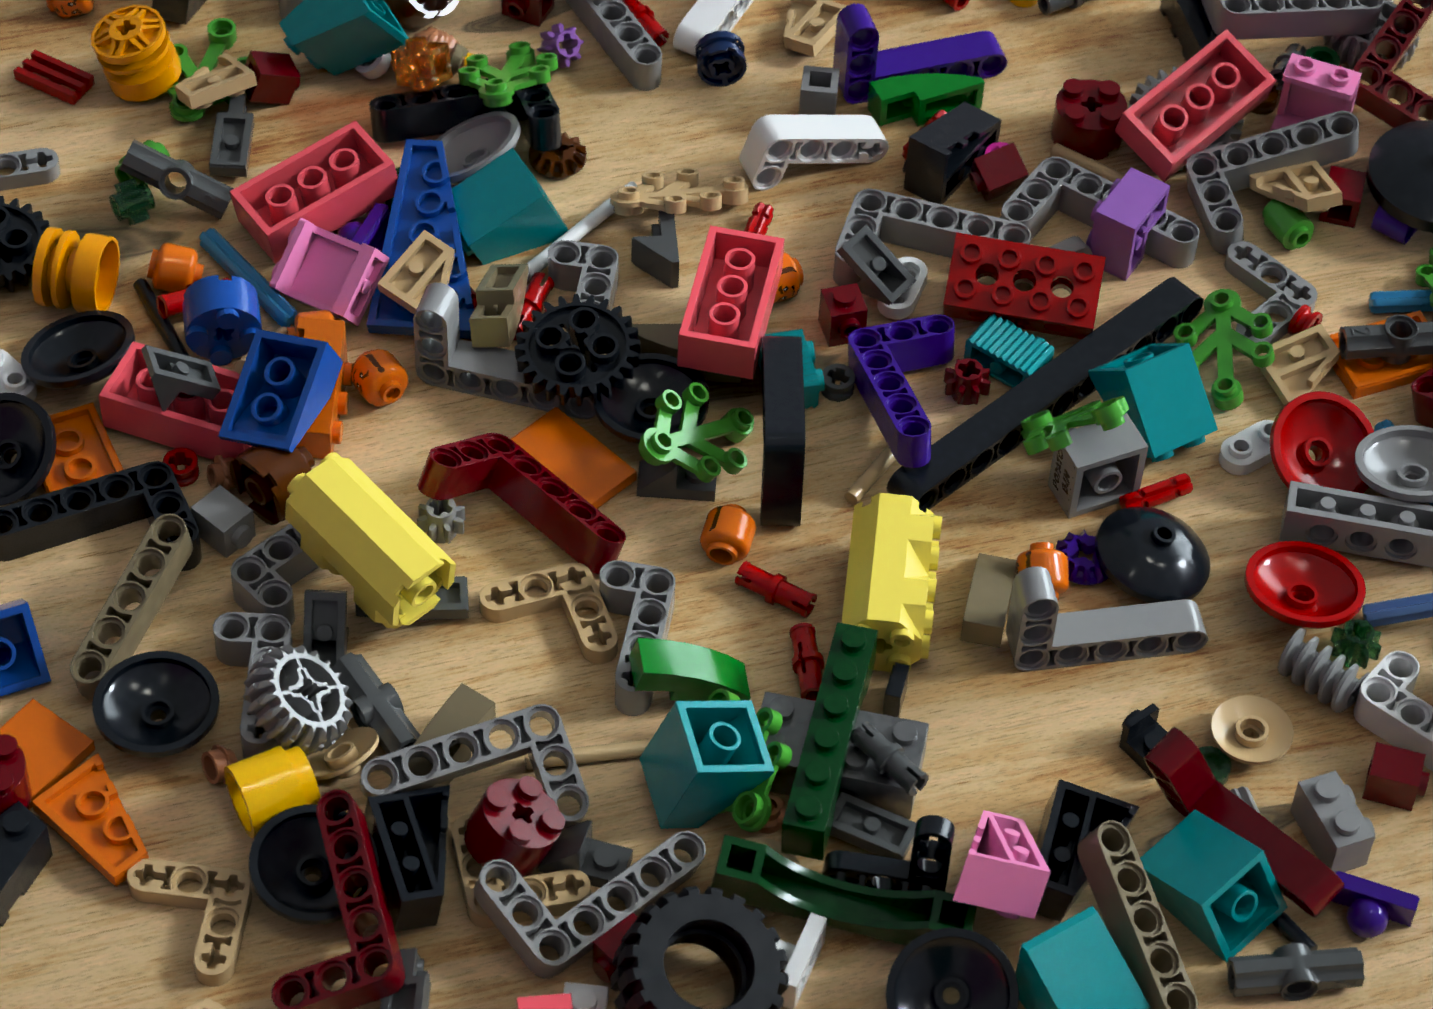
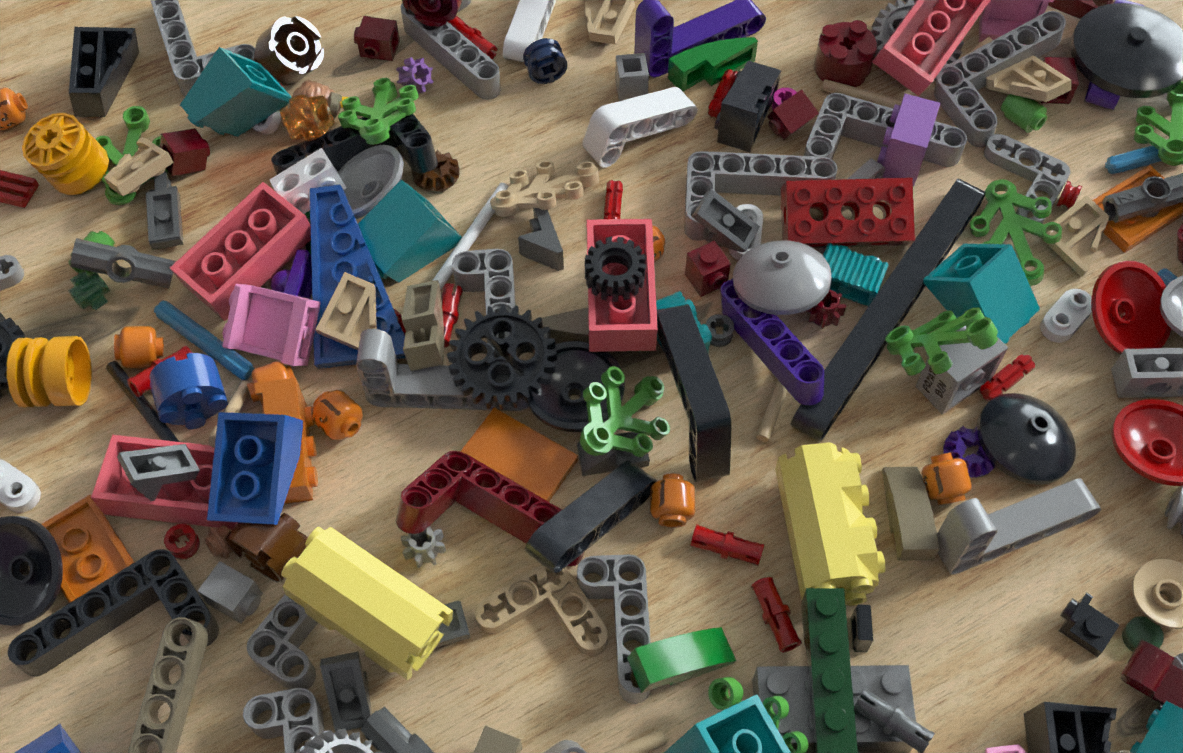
camera: 10 degrees left, 10 degrees up
black dish [21,310,135,390] -> none
none -> white brick [269,148,347,214]
none -> black beam [525,460,657,574]
none -> black tyre [585,237,646,302]
none -> light grey dish [733,240,831,315]

